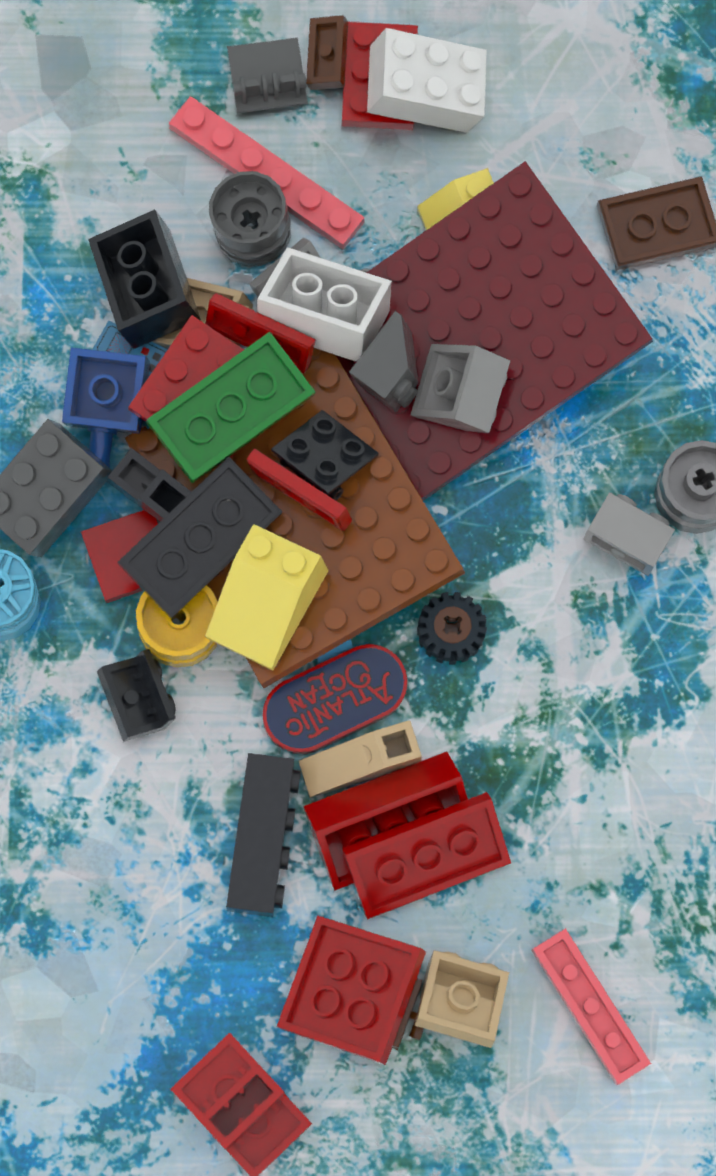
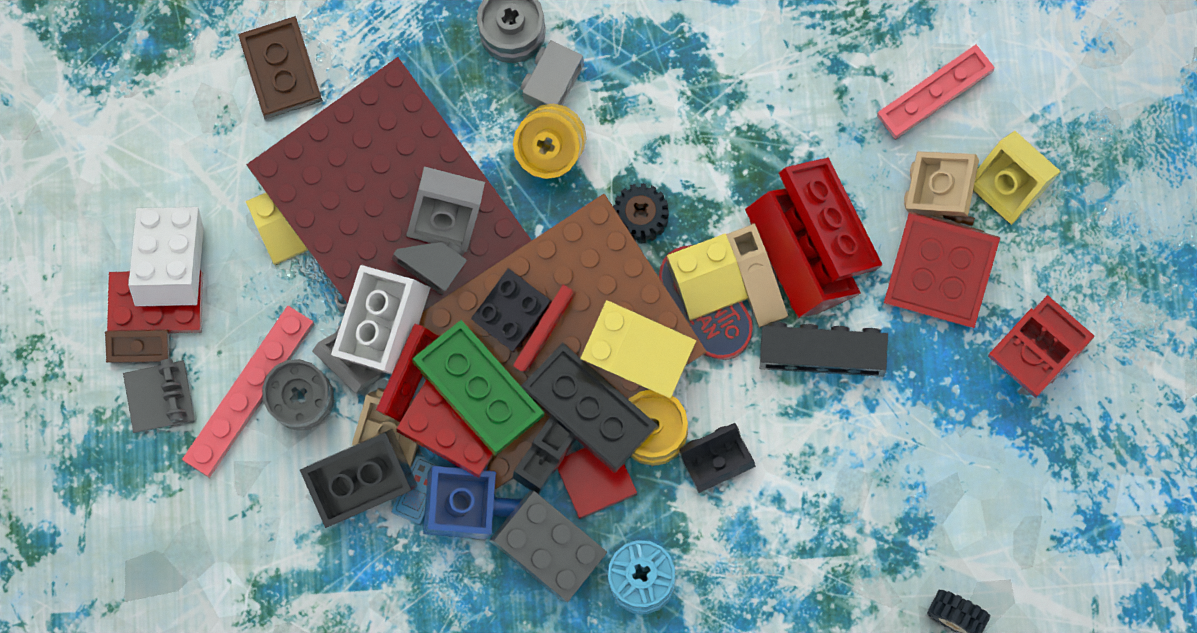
camera: 80 degrees left, 0 degrees up
none -> yellow wheel [513,103,587,179]
none -> light yellow slope [667,233,748,321]
none -> light yellow slope [973,131,1061,225]

